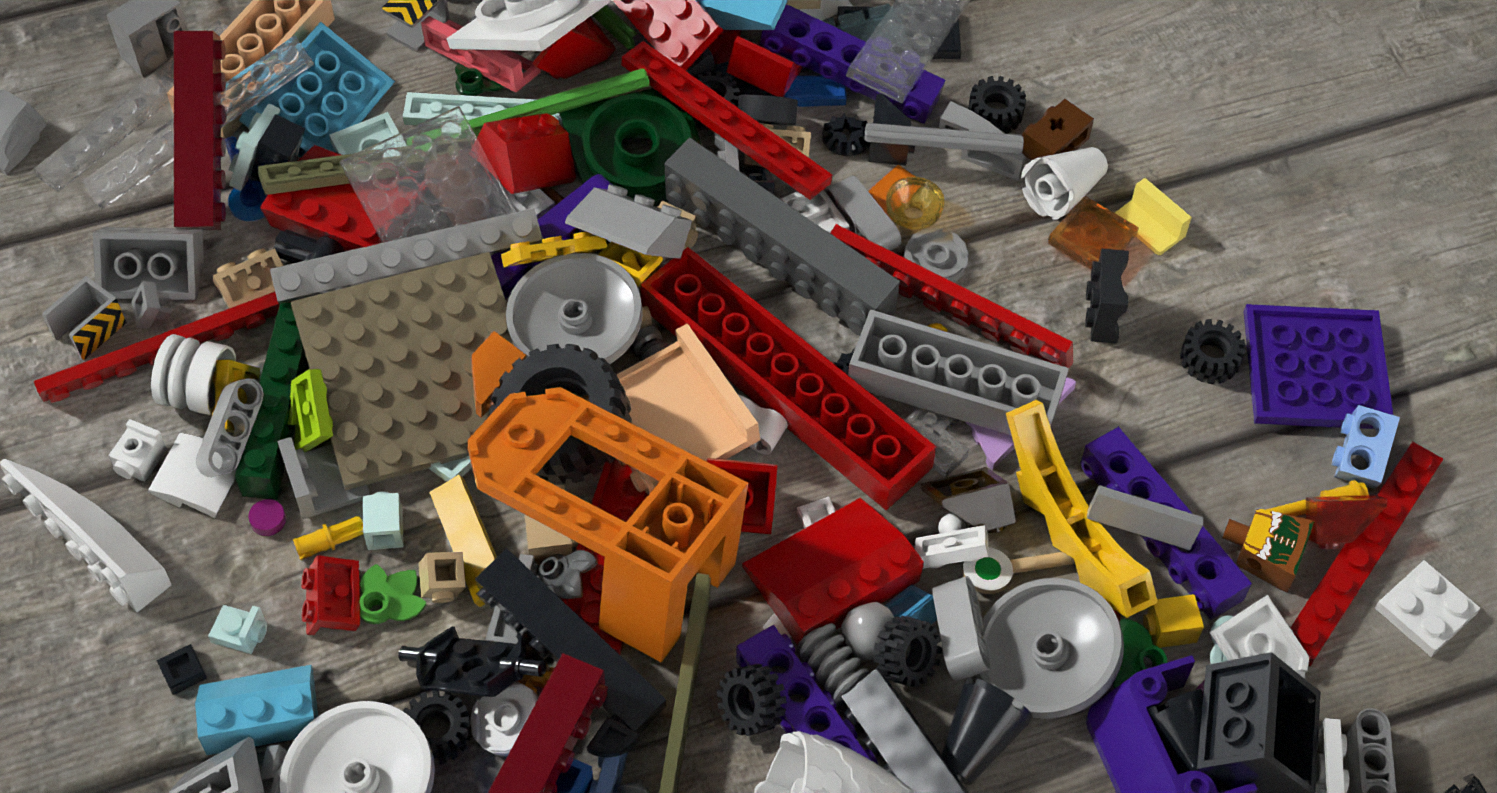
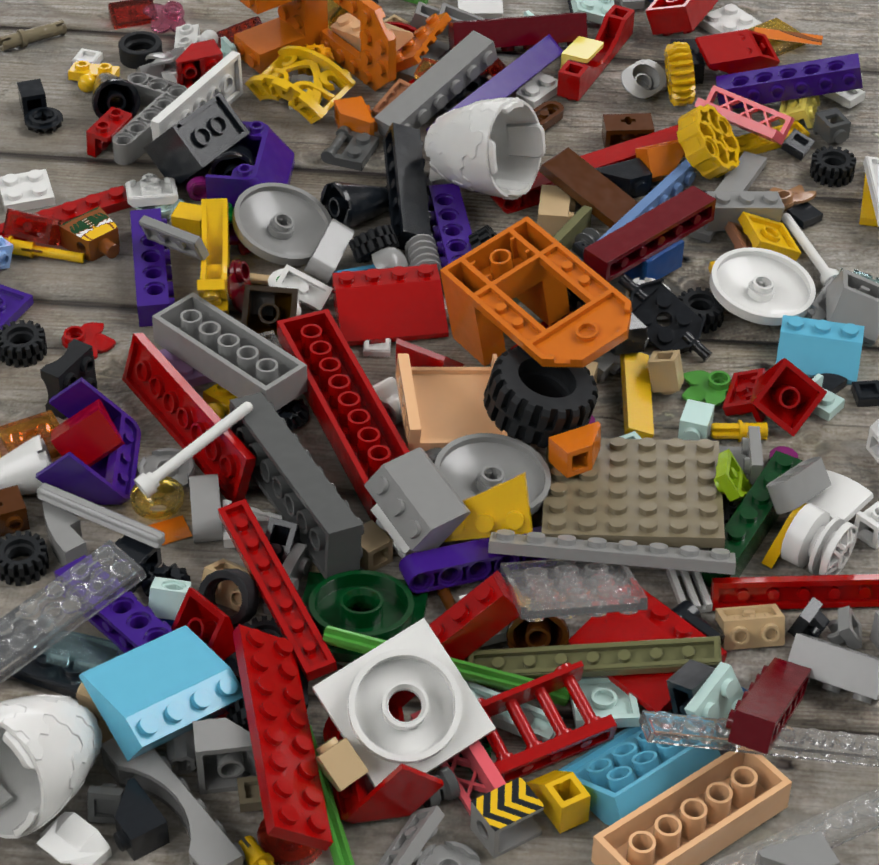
camera: 155 degrees left, 15 degrees down
none -> dark purple windscreen [36,377,141,505]
none -> red slope [51,399,125,467]
none -> red plate [61,322,116,359]
none -> red bracket [86,107,132,158]
none -> white piece [134,402,253,498]
none -> light aqua brick [148,577,191,620]
none -> dark red plate [227,259,251,313]
none -> red fence [477,661,617,783]
none -> yellow slope [526,770,591,834]
none -> red slope [750,358,827,437]
none -> black tile [787,597,830,638]
none -> black tile [810,373,847,394]

